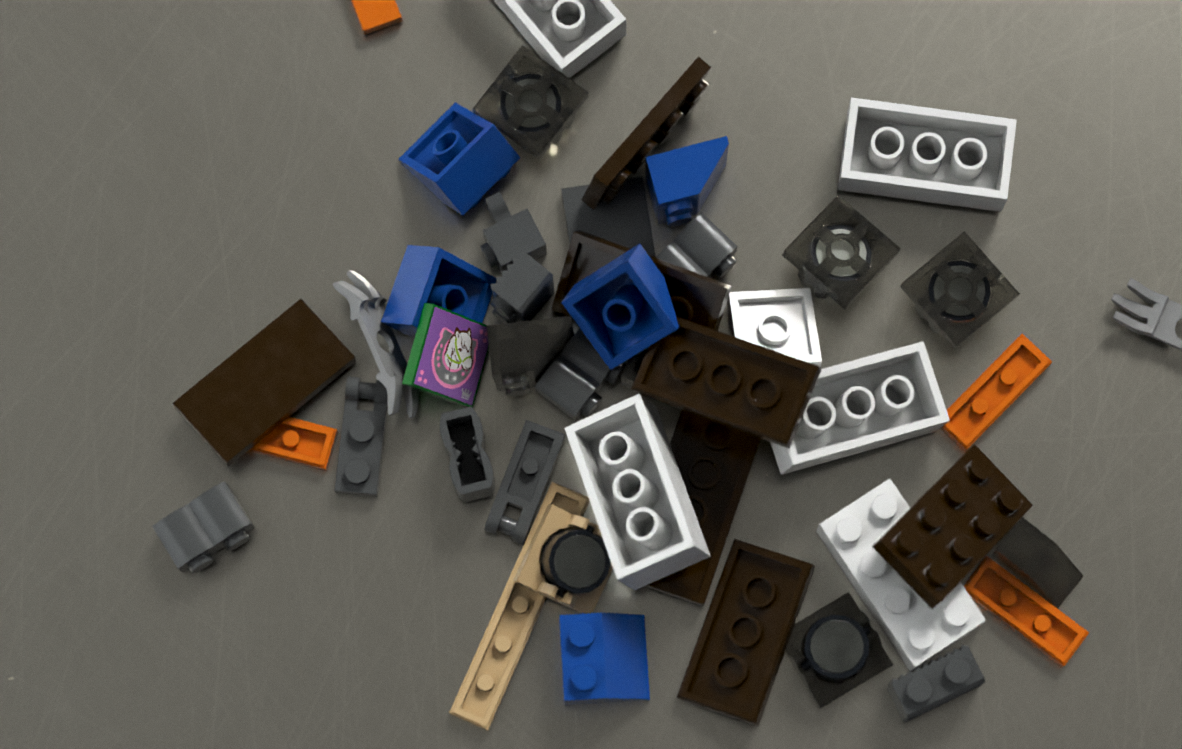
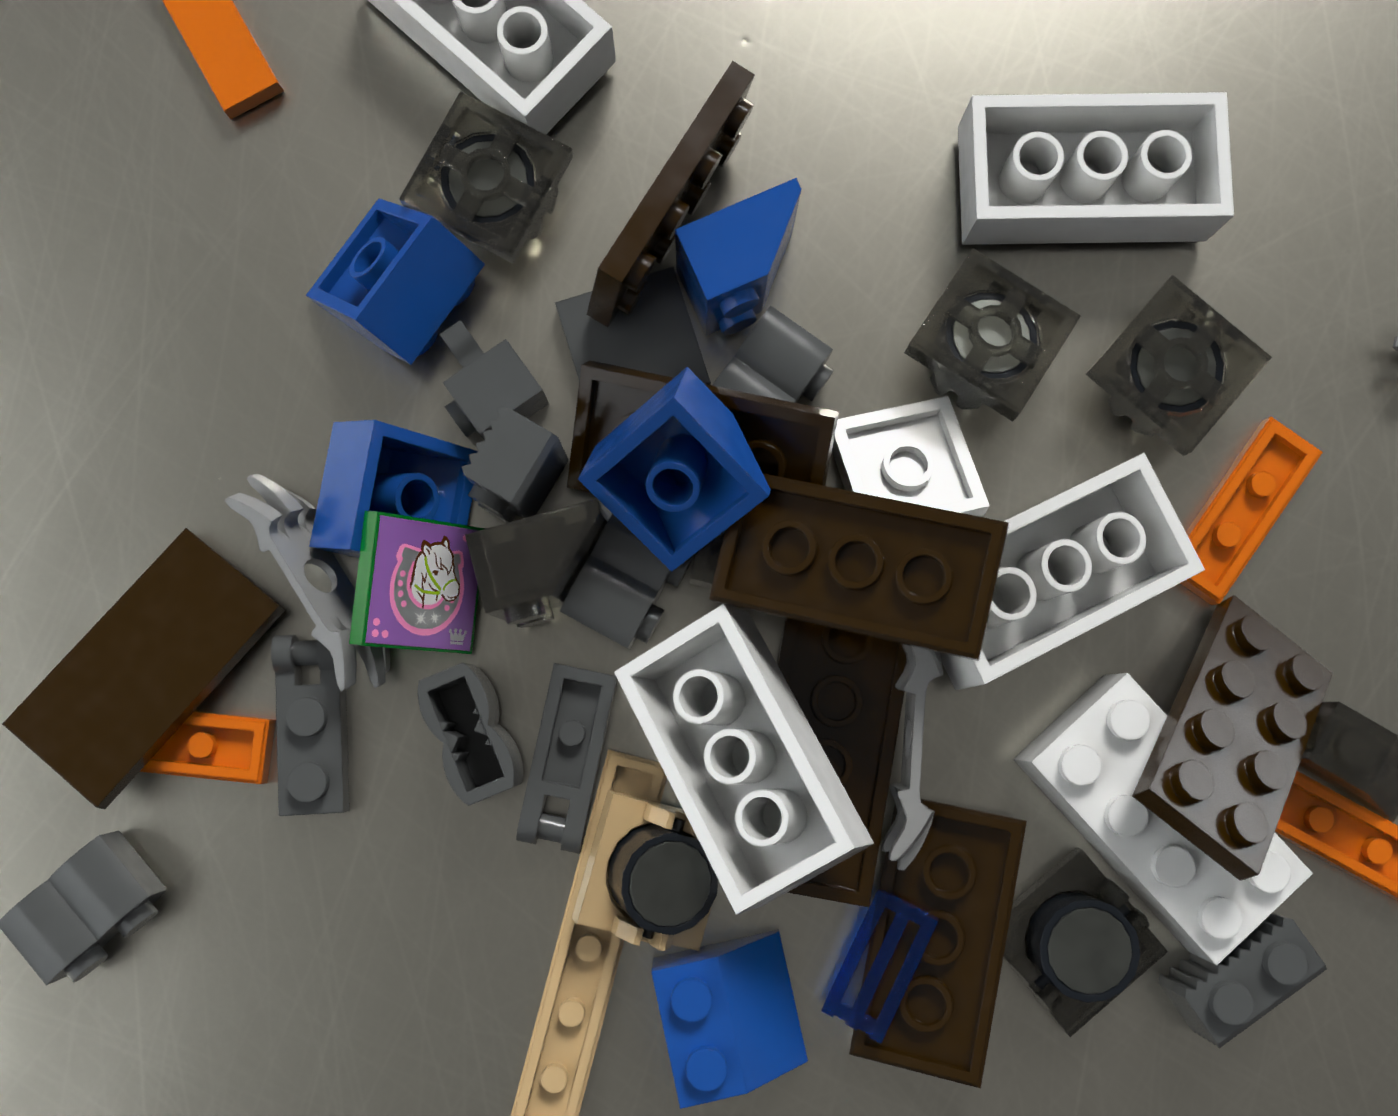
camera: 15 degrees left, 5 degrees up
none -> clear blue tile [821,889,940,1044]
none -> light grey piece [881,644,943,870]

